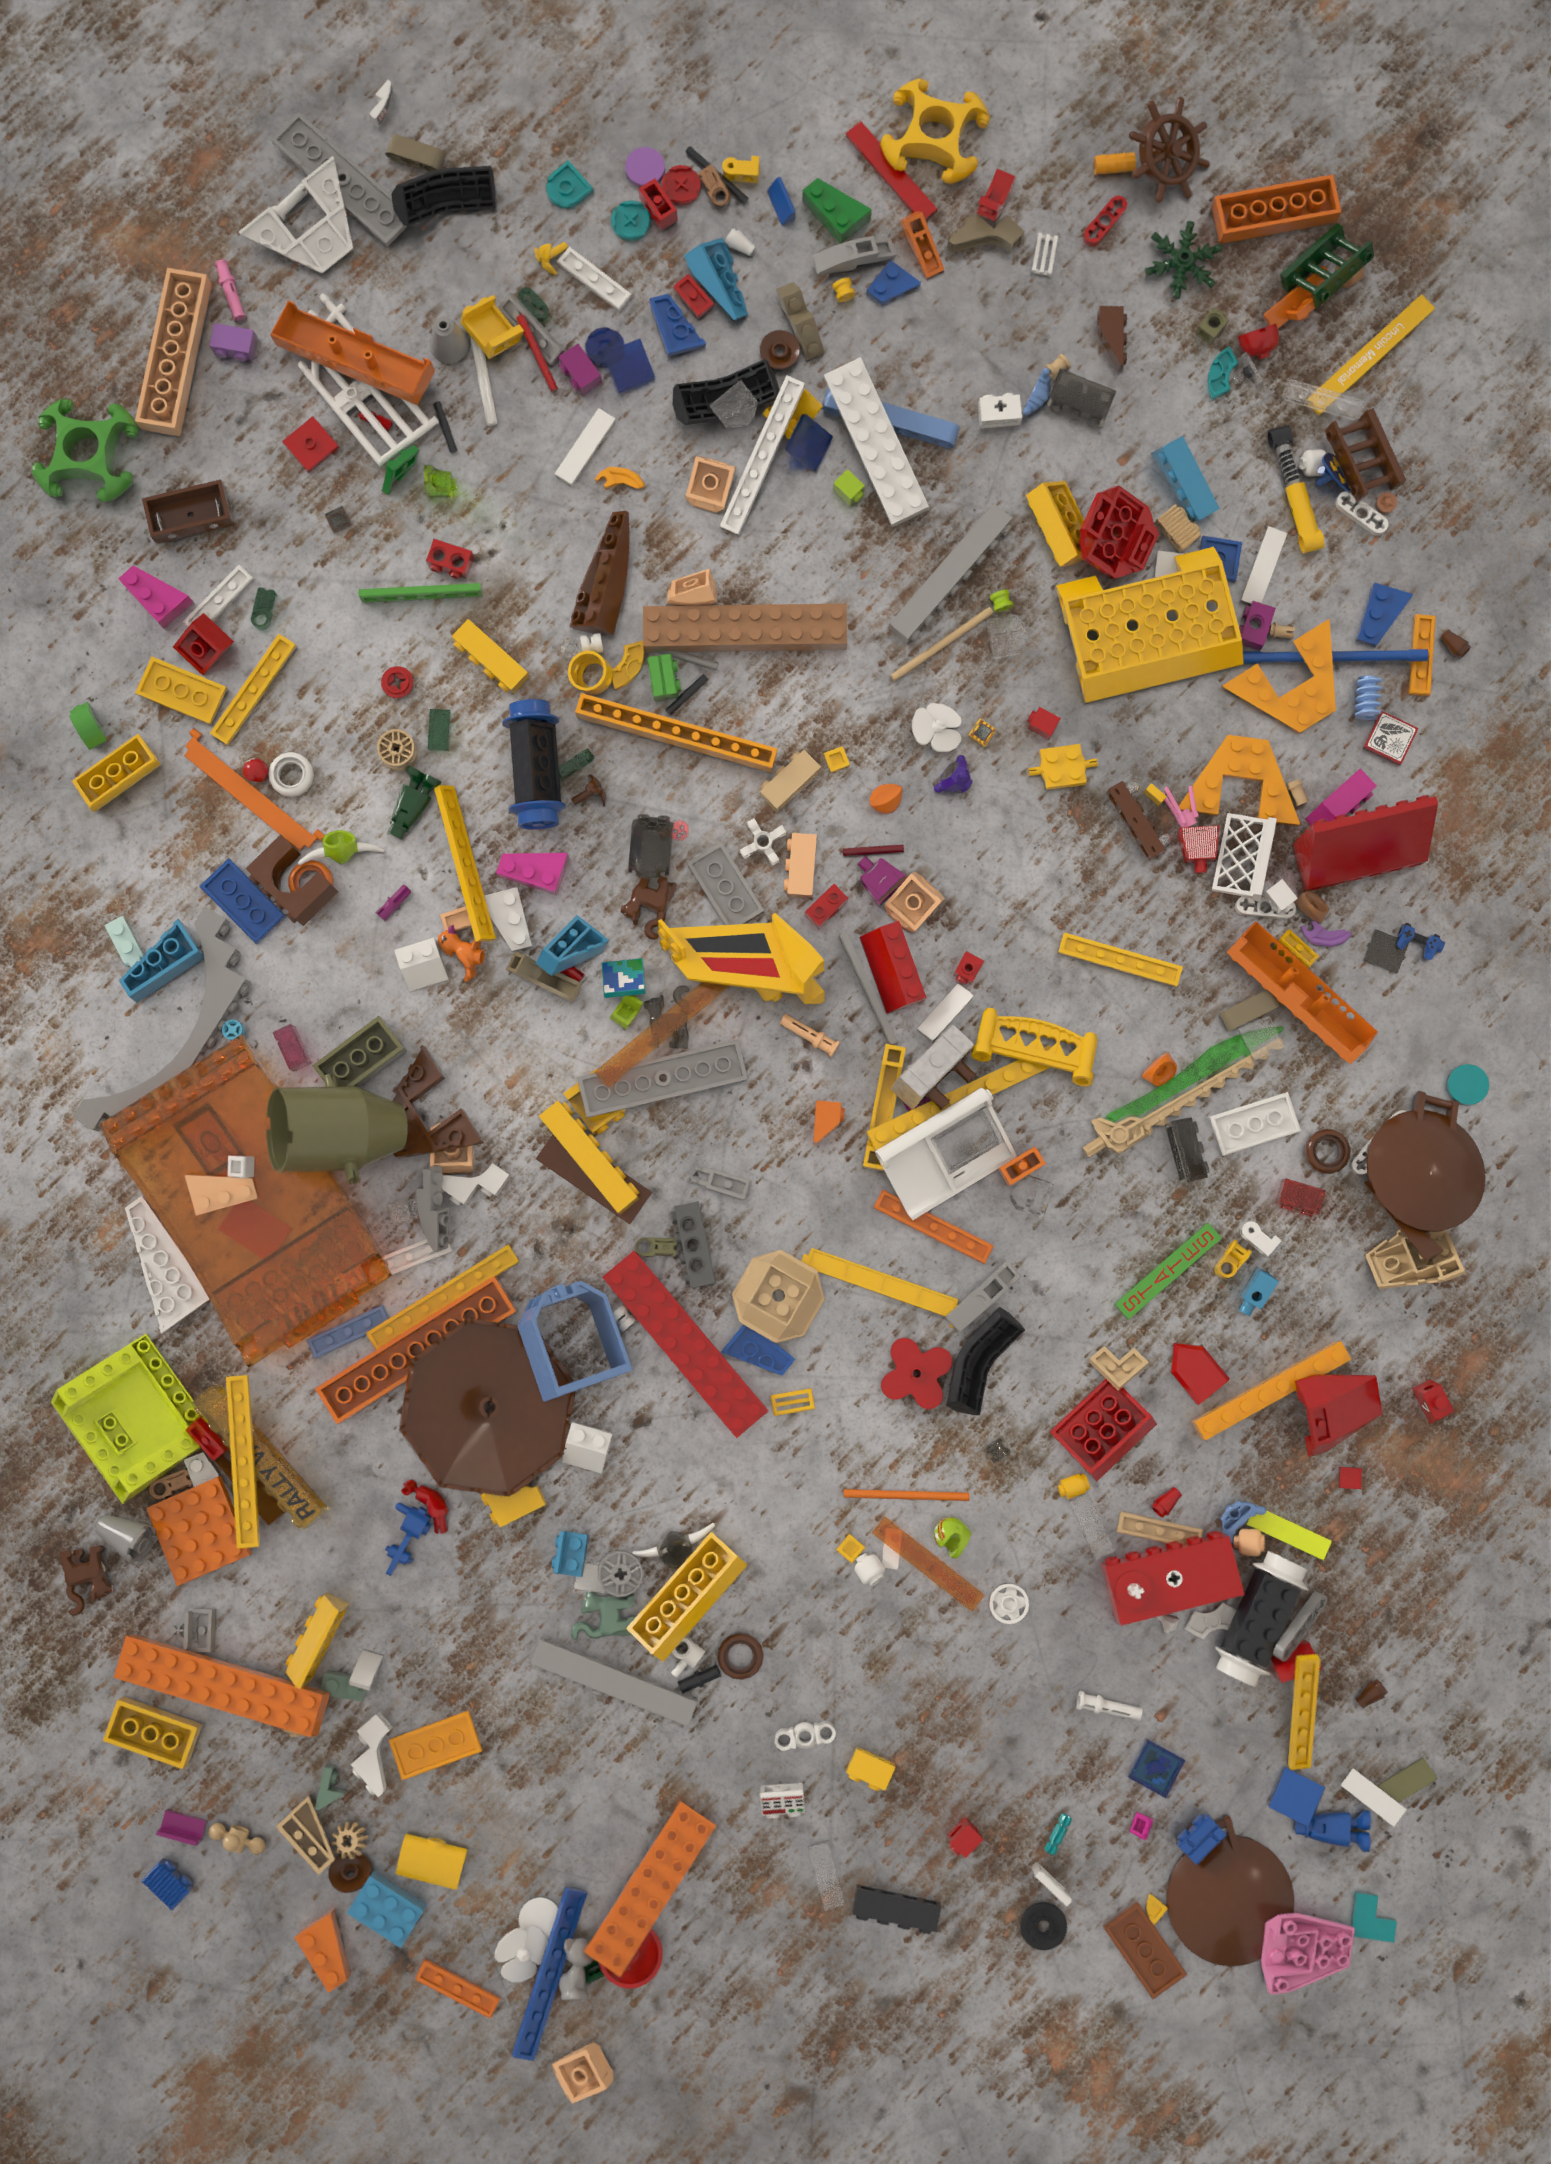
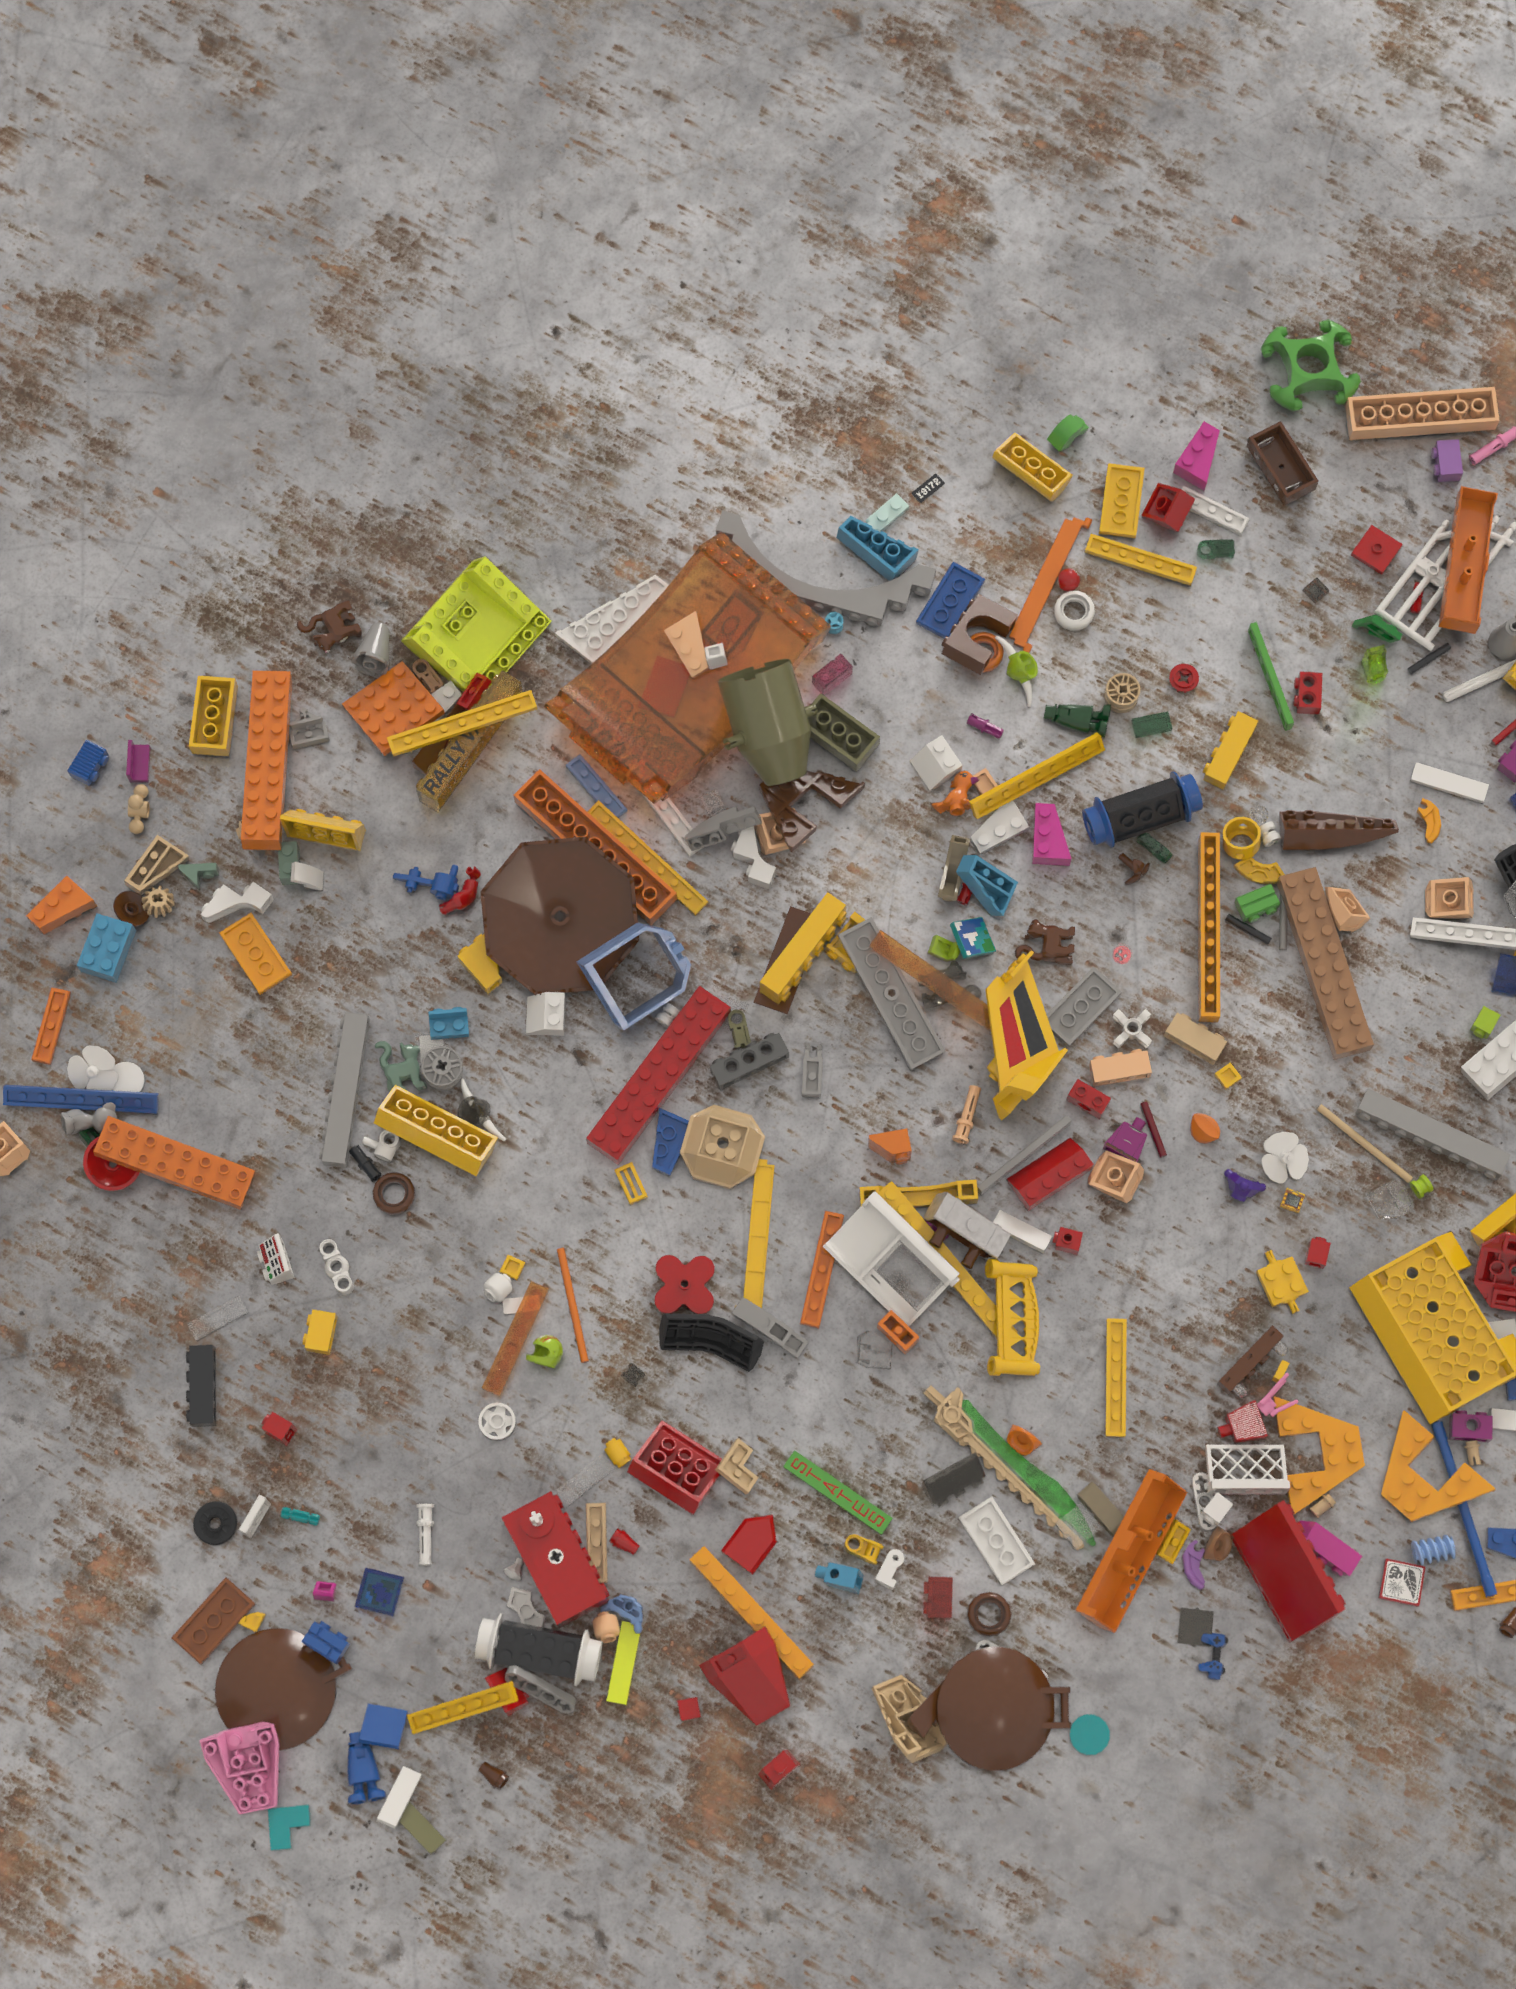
camera: 75 degrees right, 10 degrees down
yellow panel [396,1833,468,1890] -> none
clear smoke brick [628,814,674,878] -> none
none -> black sticker [911,474,945,503]

